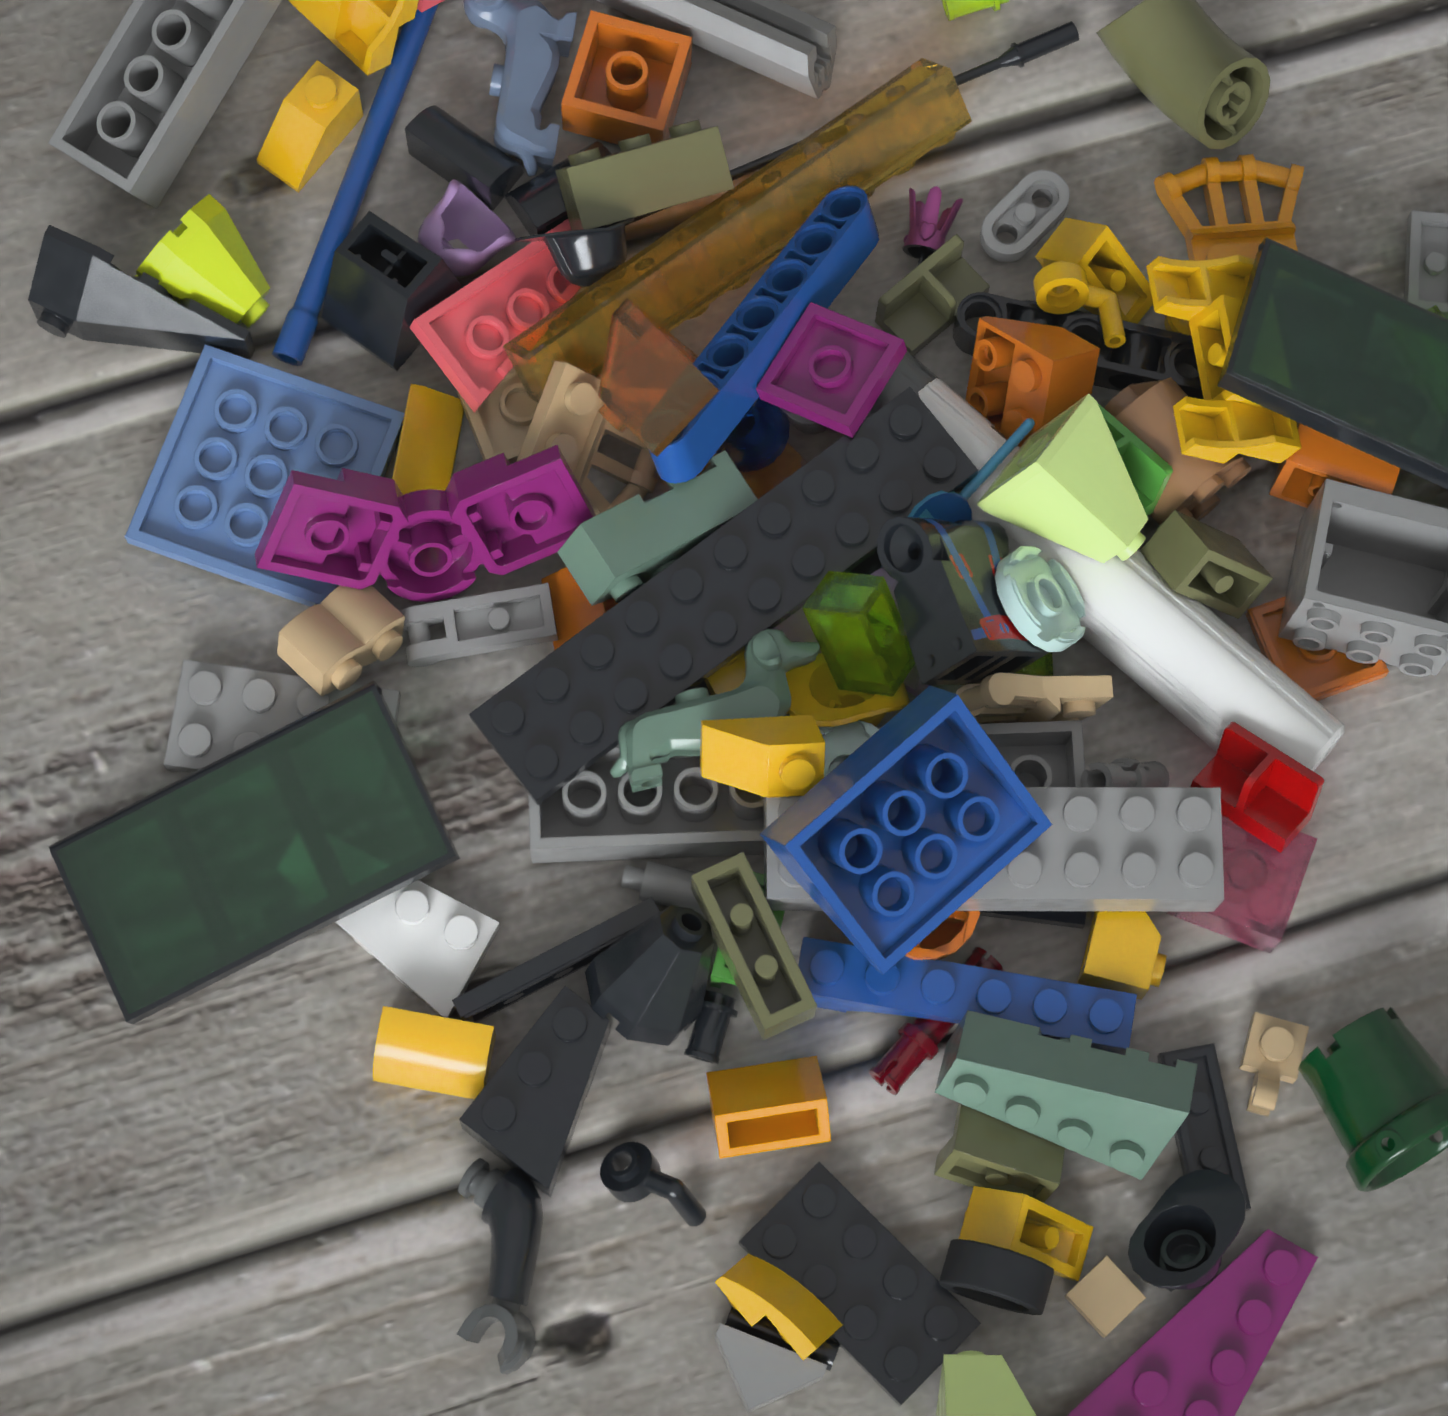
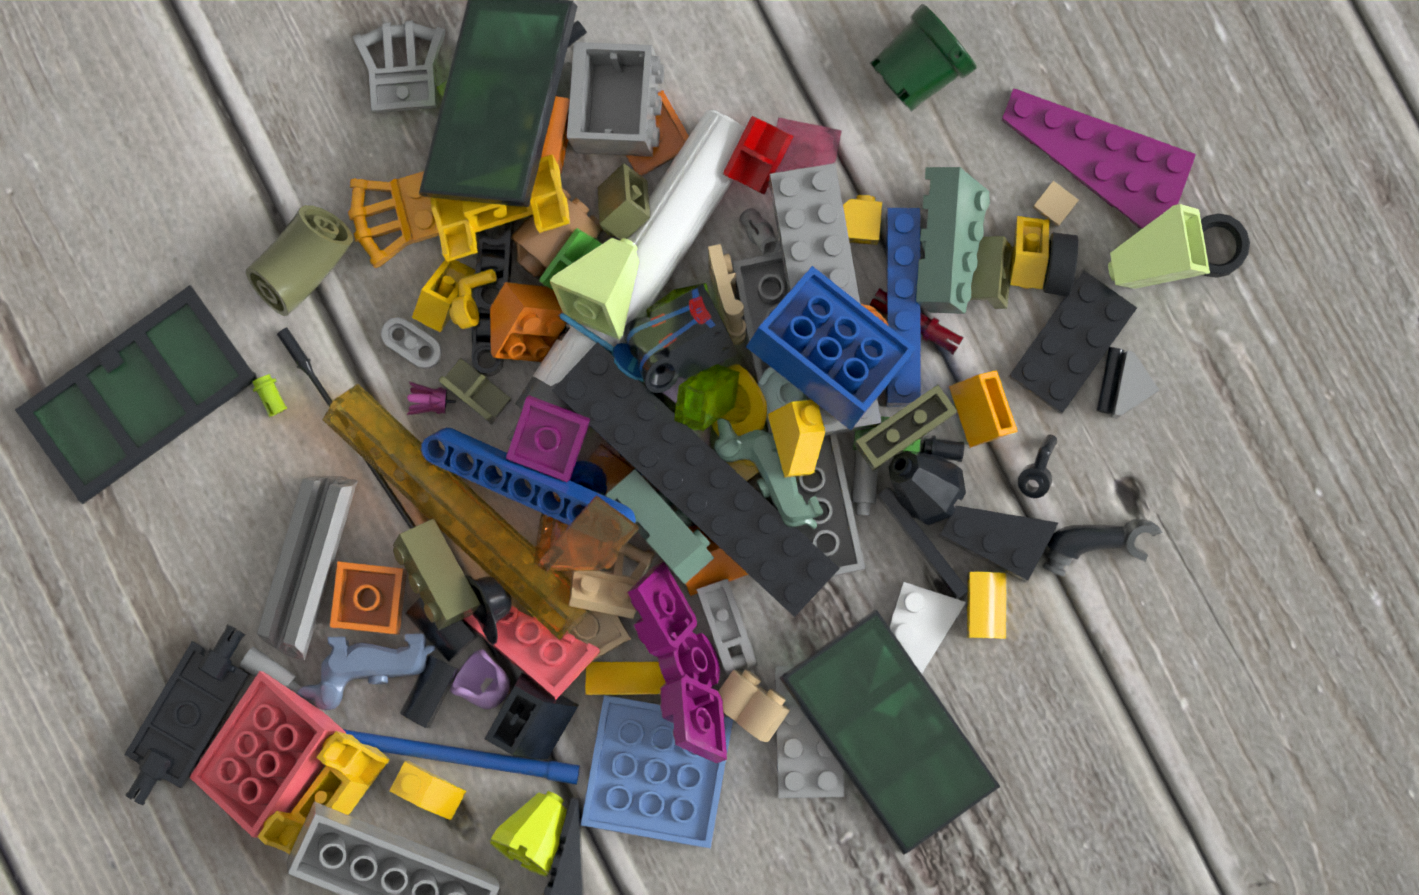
camera: 90 degrees left, 10 degrees up
yellow slope [715,1253,843,1360] -> none
light aqua tile [995,546,1086,652] -> none
black piece [1128,1169,1246,1292] -> none
black tile [1157,1043,1251,1211] -> none
tan plate [1239,1012,1309,1117] -> none

